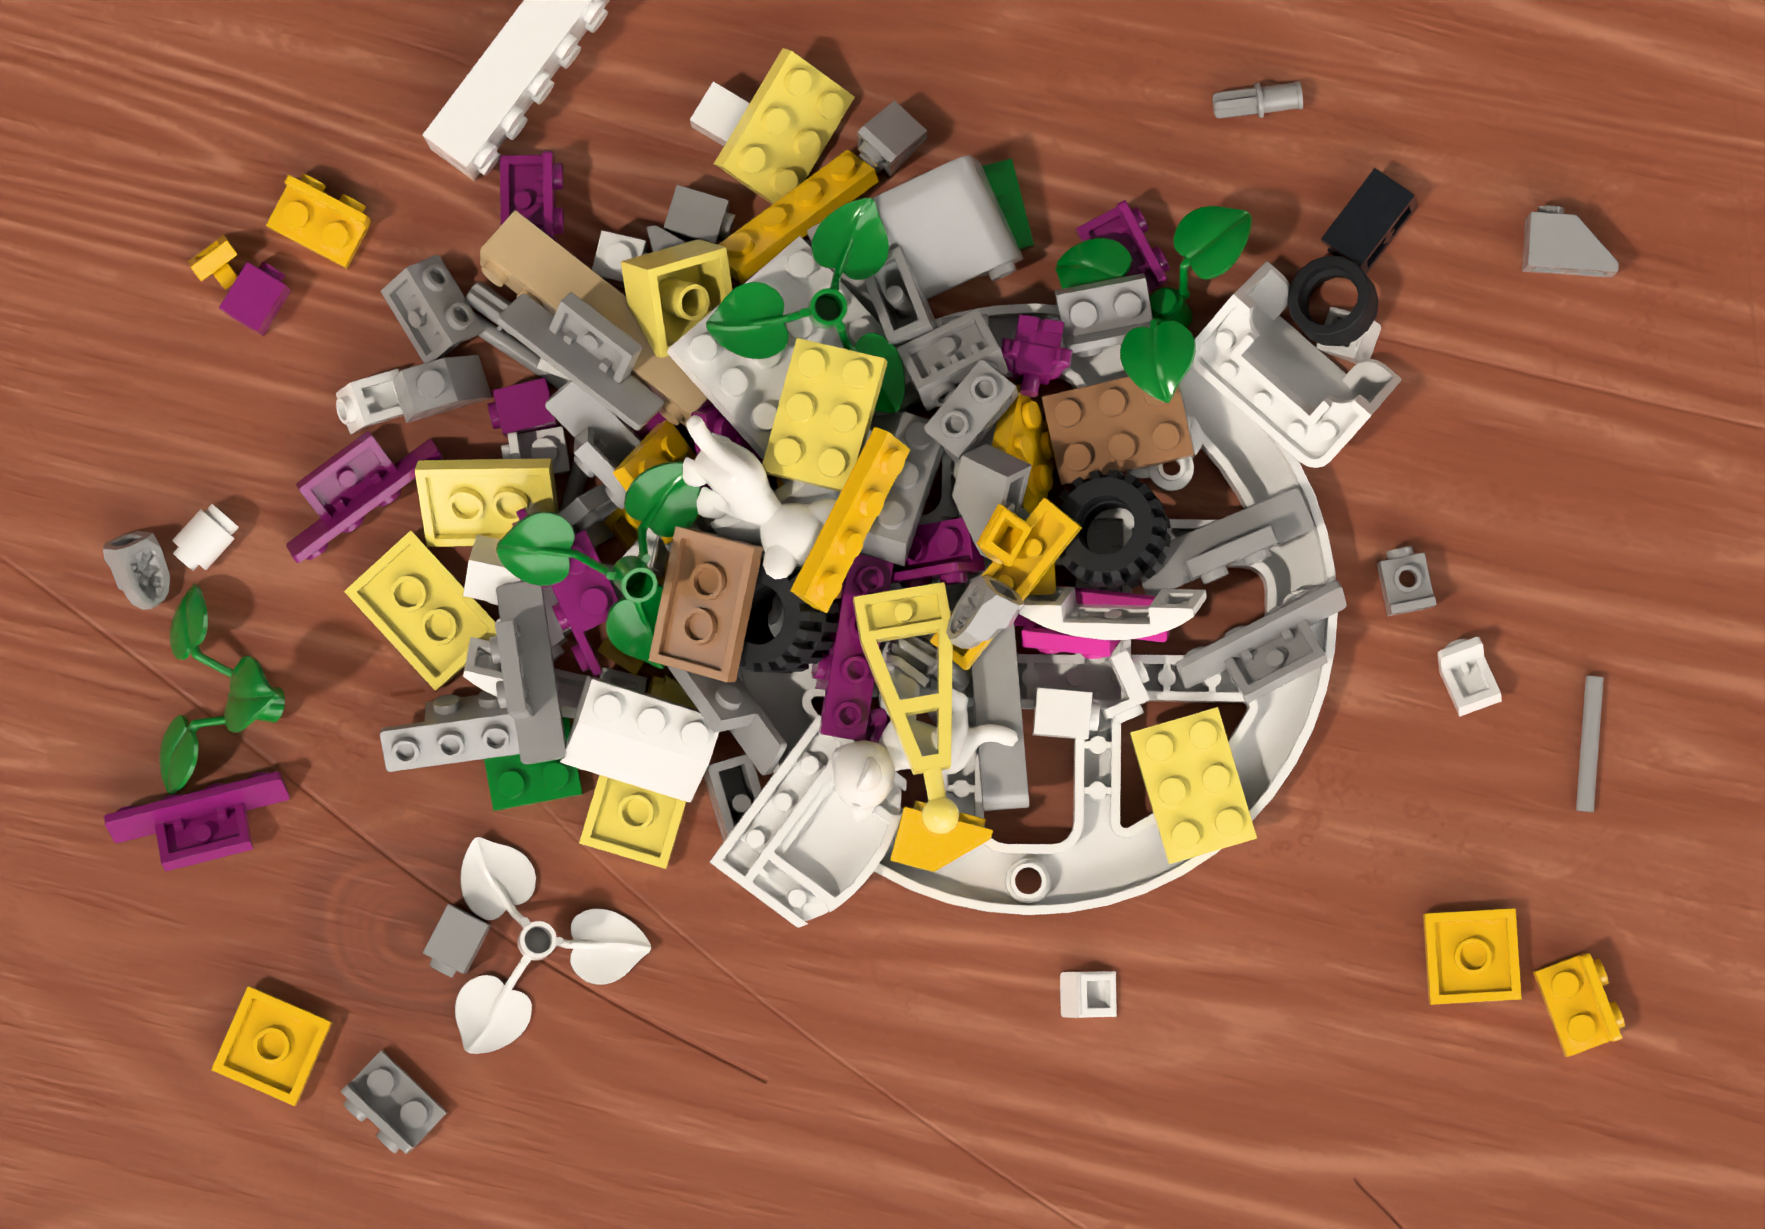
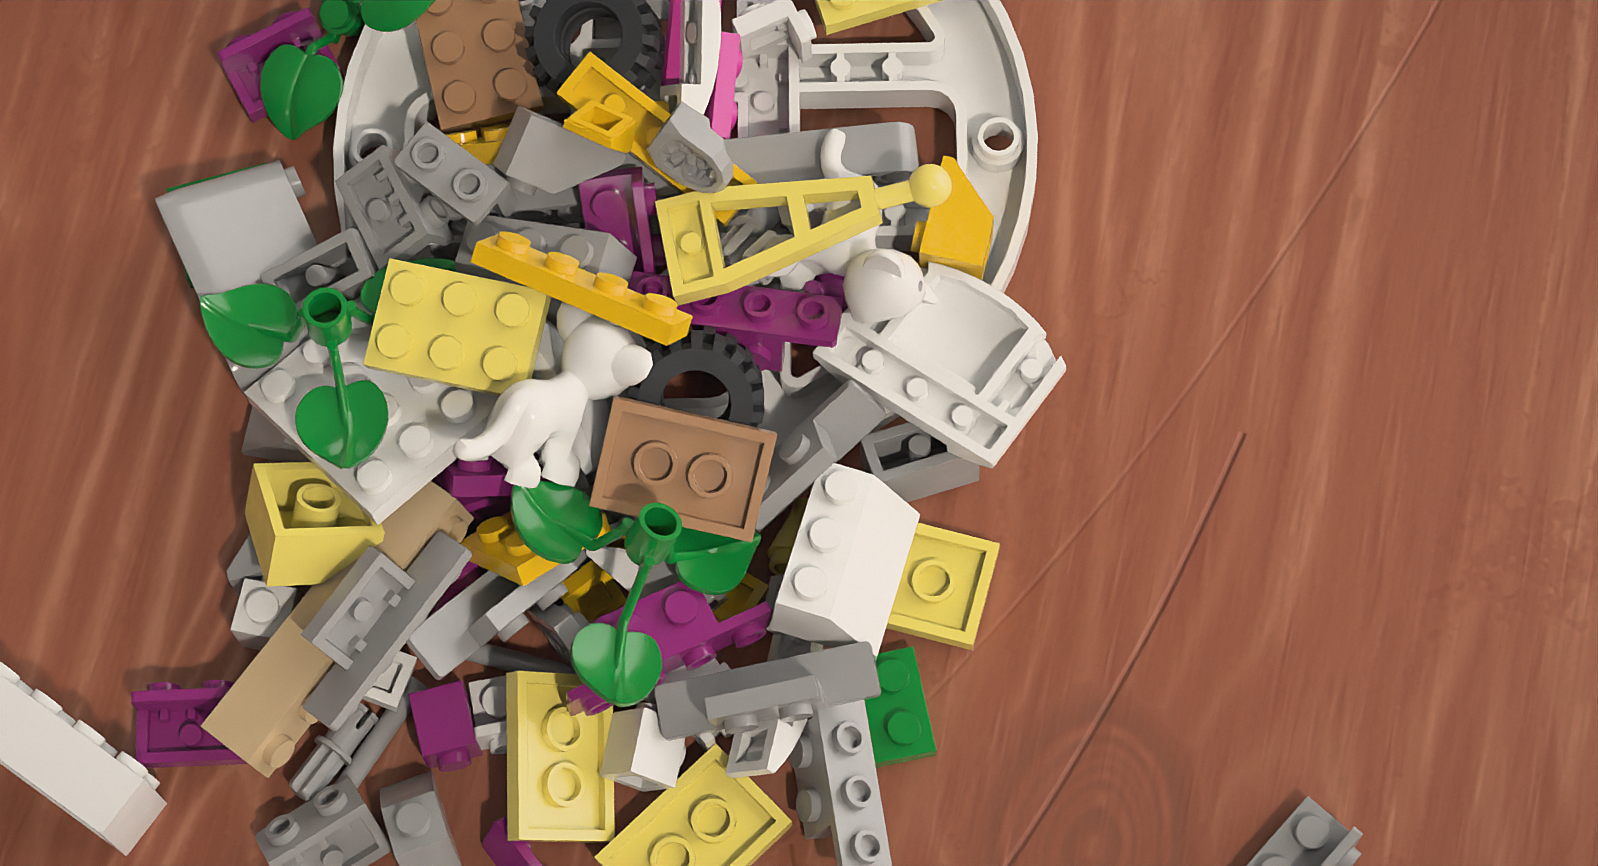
camera: 85 degrees left, 15 degrees down
light grey brick [423,904,492,978] -> none
white plant [455,837,651,1054] -> none
light grey brick [664,185,735,245] -> none
white brick [690,82,750,146] -> none
light yellow plate [714,48,855,204] -> none
yellow plate [718,149,879,283] -> none
light grey slope [857,101,927,177] -> none
magenta piece [1001,314,1073,397] -> none
white brick [1032,688,1100,740] -> none
light grey bracket [1054,273,1152,357] -> none
white slope [1060,971,1117,1018] -> none

